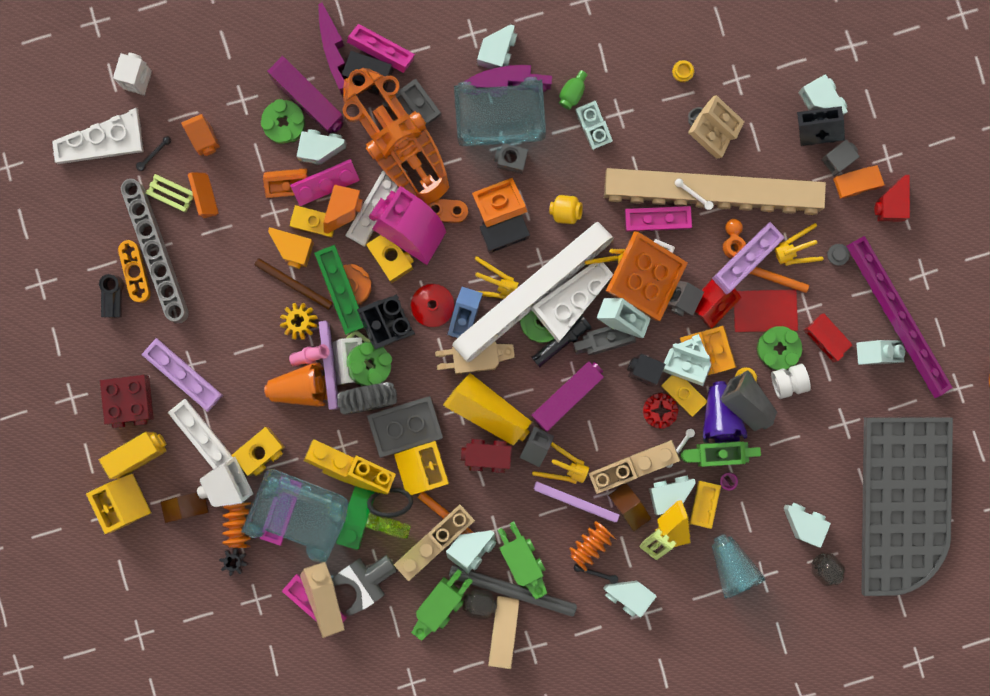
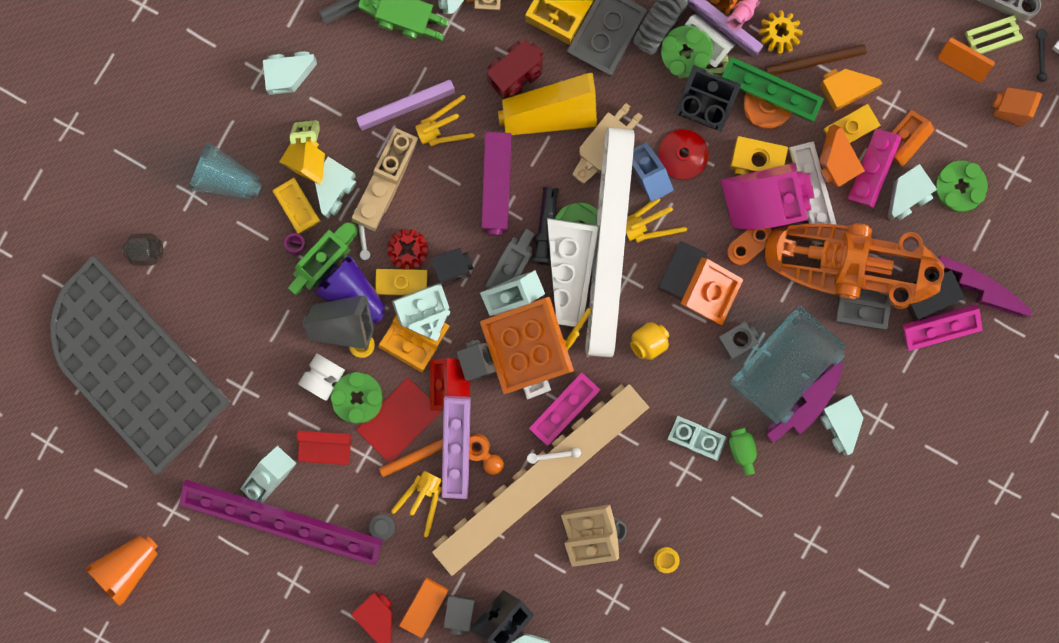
camera: 145 degrees right, 0 degrees up
magenta slope [267,56,344,134] -> none
dark grey brick [520,427,554,467] -> none
orange piece [569,521,616,571] -> none
black hinge [574,564,618,584] -> none
reddish brown slope [608,483,651,532] -> none
light aqua slope [784,503,831,548] -> none

